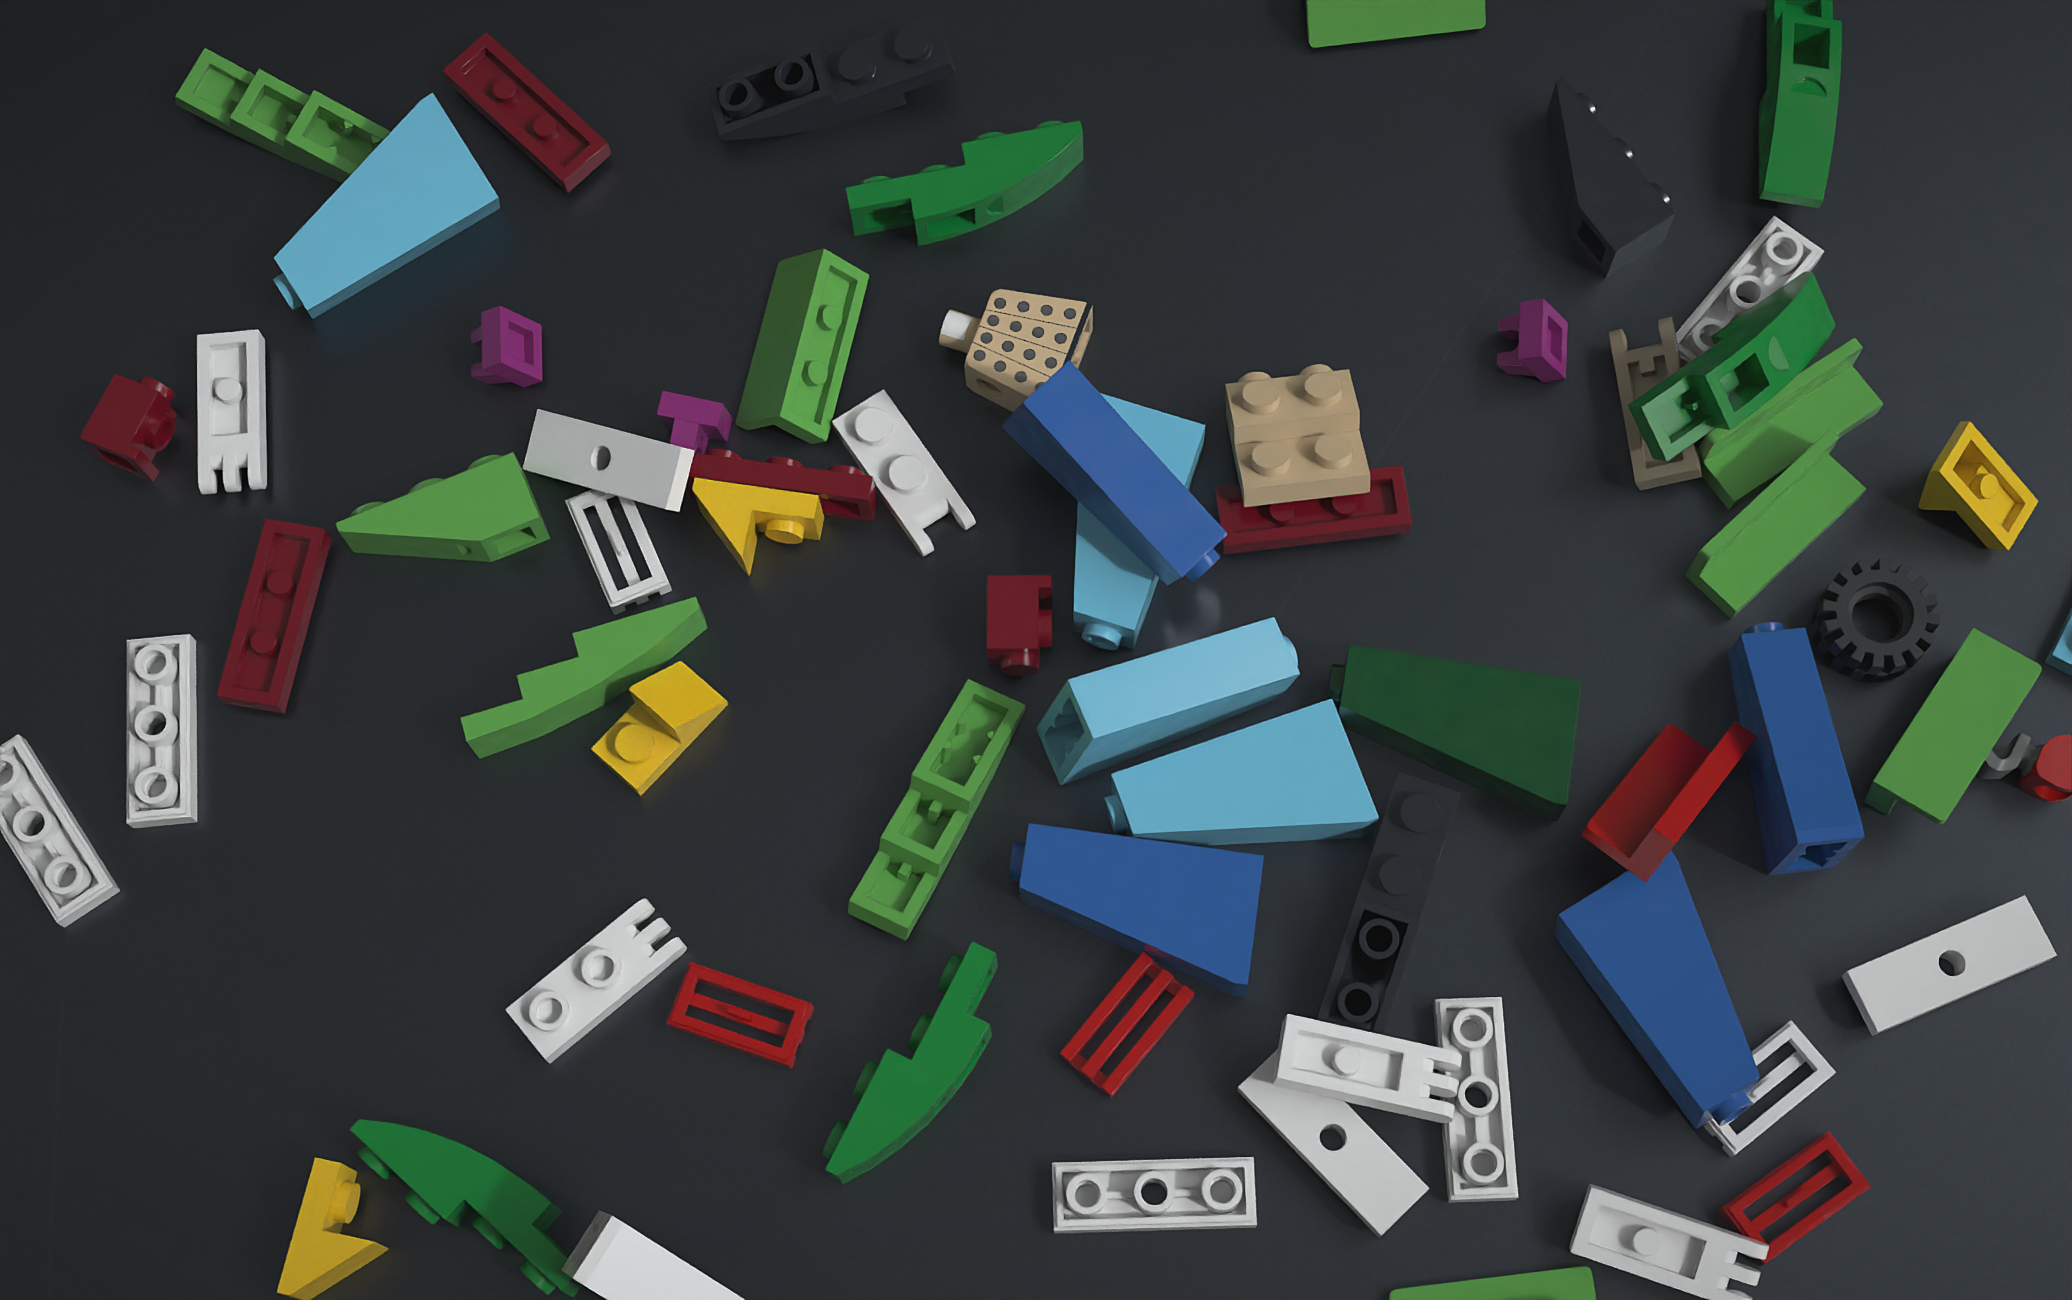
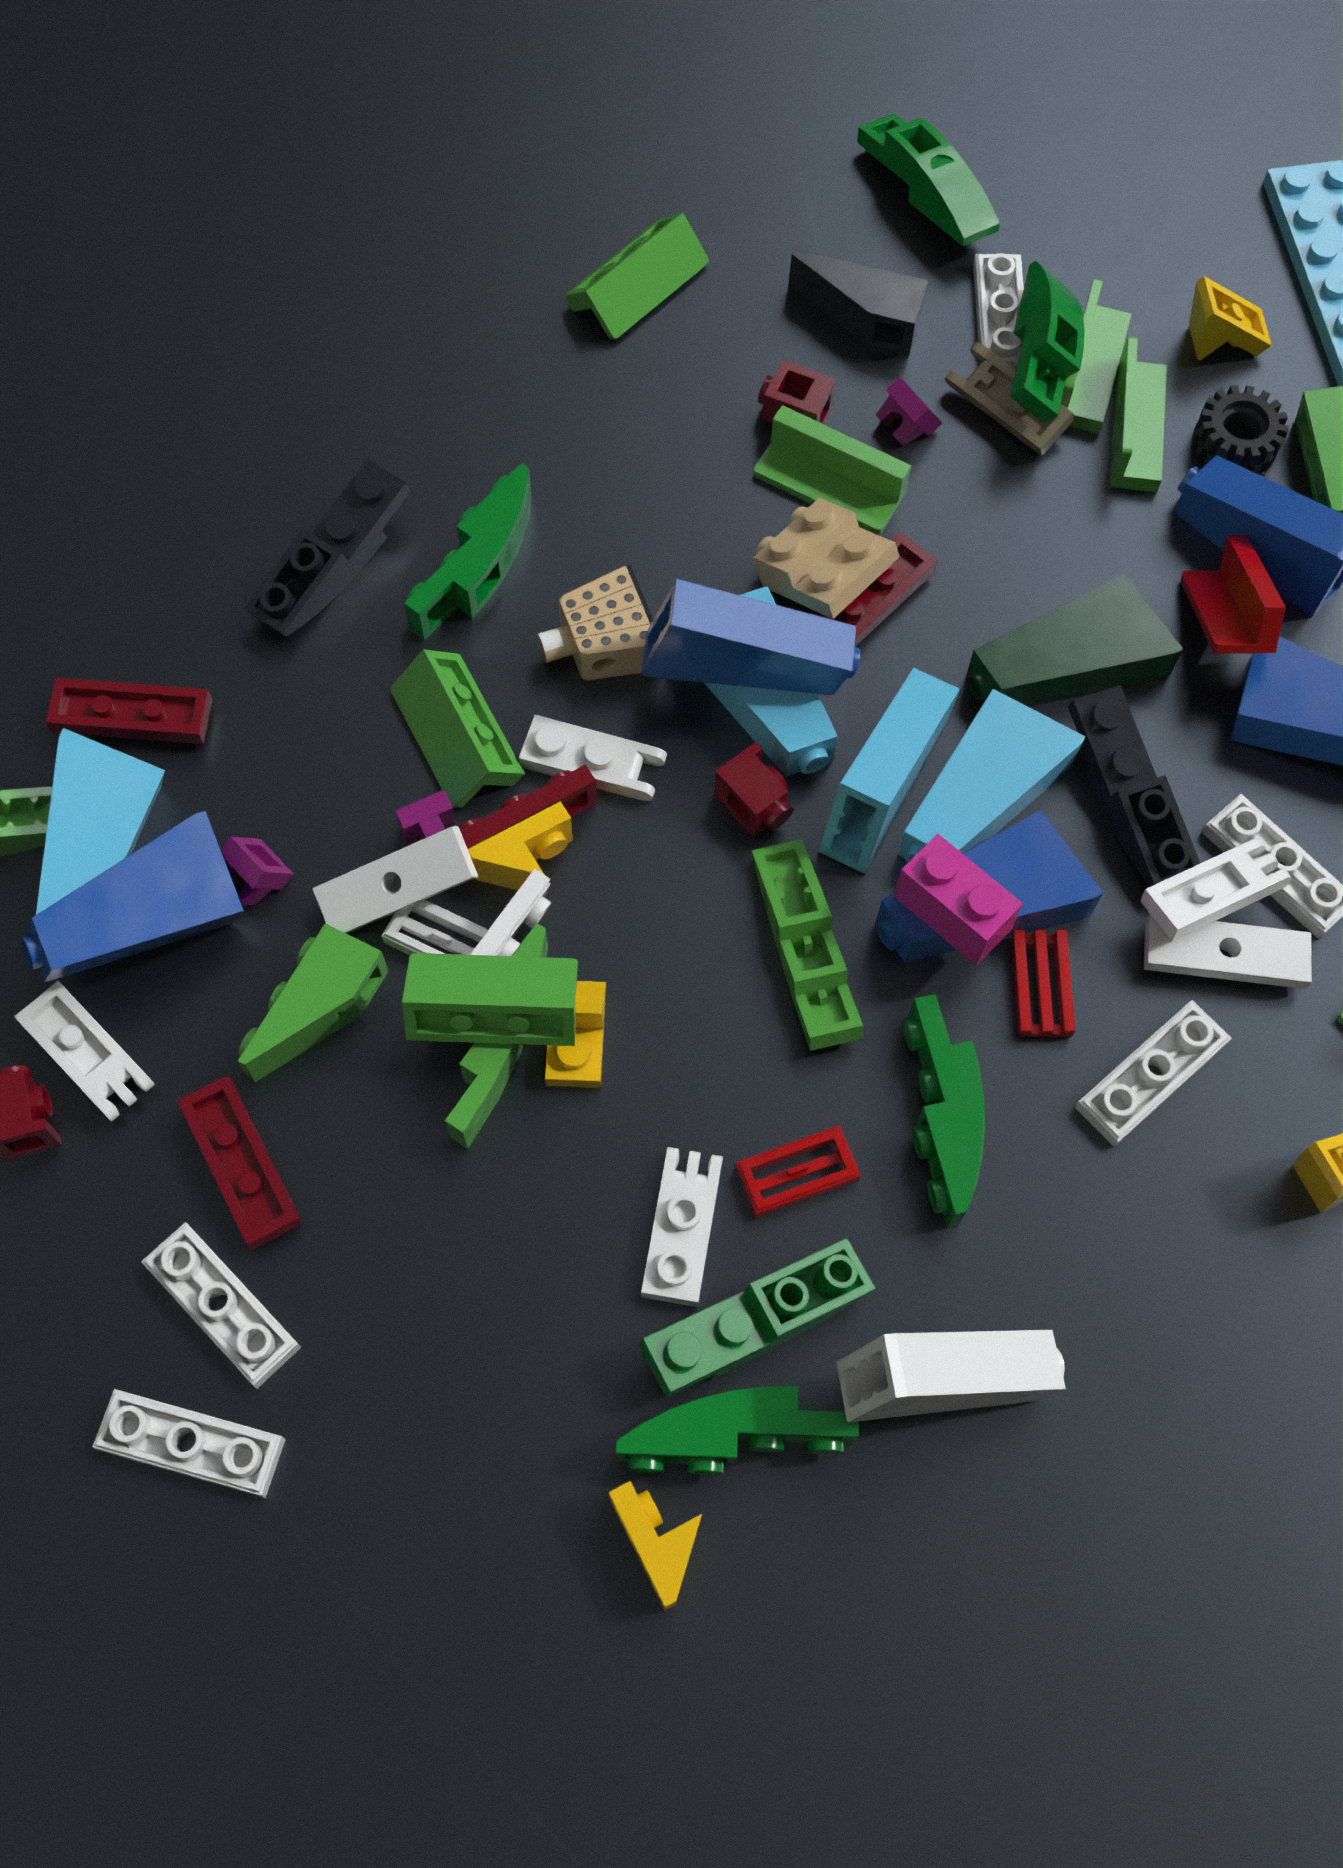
camera: 45 degrees left, 5 degrees down
none -> blue slope [21,811,244,983]
none -> bright green panel [402,953,578,1046]
none -> white tile [470,868,551,956]
none -> green slope [639,1238,876,1398]
none -> bright green panel [754,405,912,535]
none -> dark red brick [758,360,836,424]
none -> dark pink brick [894,833,1023,966]

